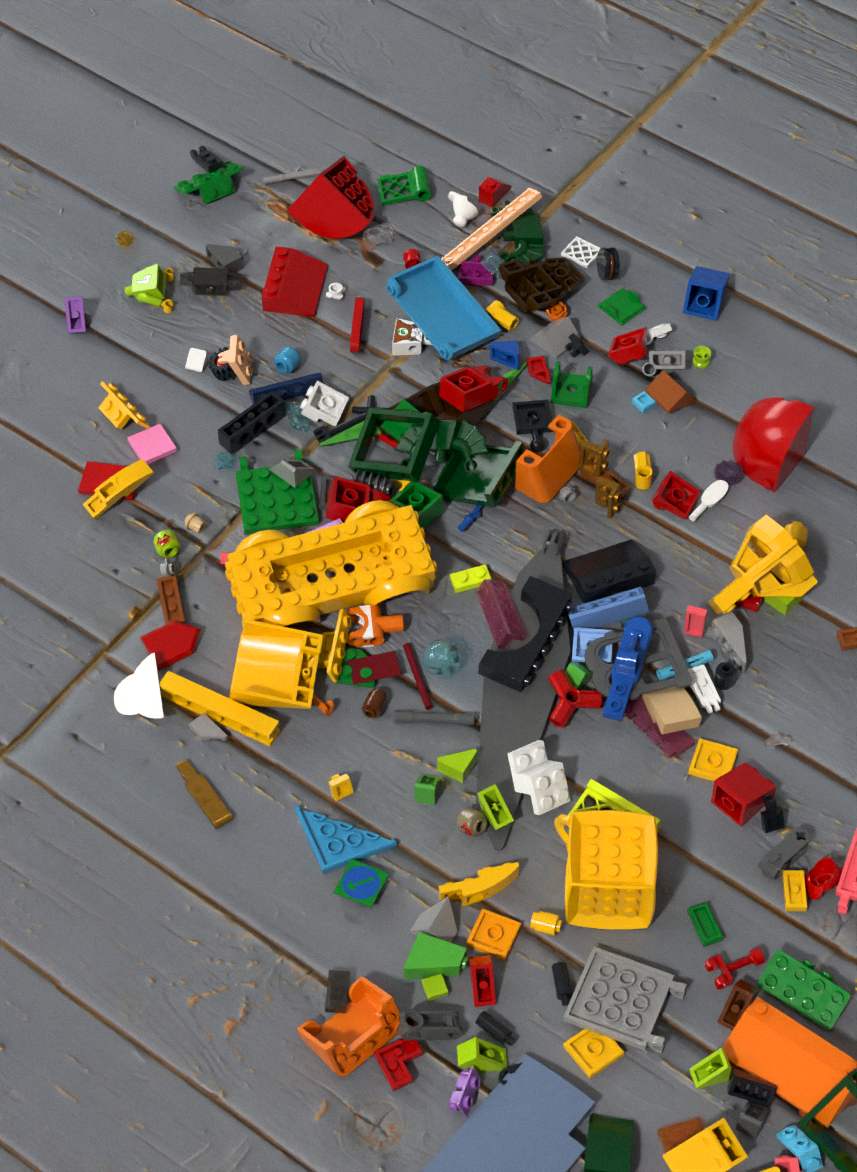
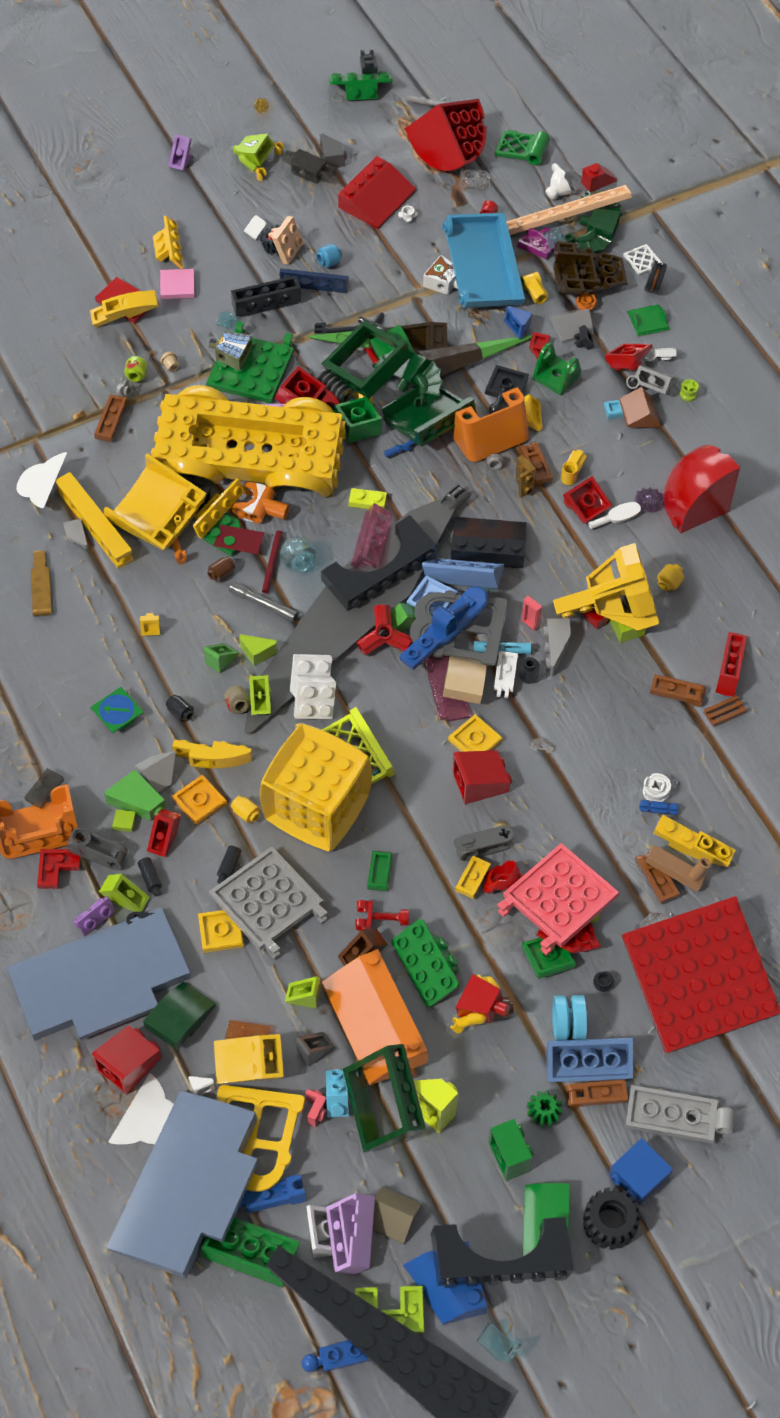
camera: 25 degrees right, 5 degrees up
red tile [140,620,201,671] -> none
light grey slope [269,459,315,488] -> none
clear light blue plate [285,402,310,432] -> none
dark azure tile [294,806,397,874] -> none
white plate [300,381,349,426] -> none
red beam [350,297,365,353] -> none
red brick [439,365,508,412] -> none
pearl gold bracket [579,440,610,477] -> none
blue slope [683,266,730,320] -> none
black slope [727,1069,777,1107] -> none
black plate [760,794,785,833] -> none
none -> black brick [165,694,194,722]
none -> olive torso [209,331,253,371]

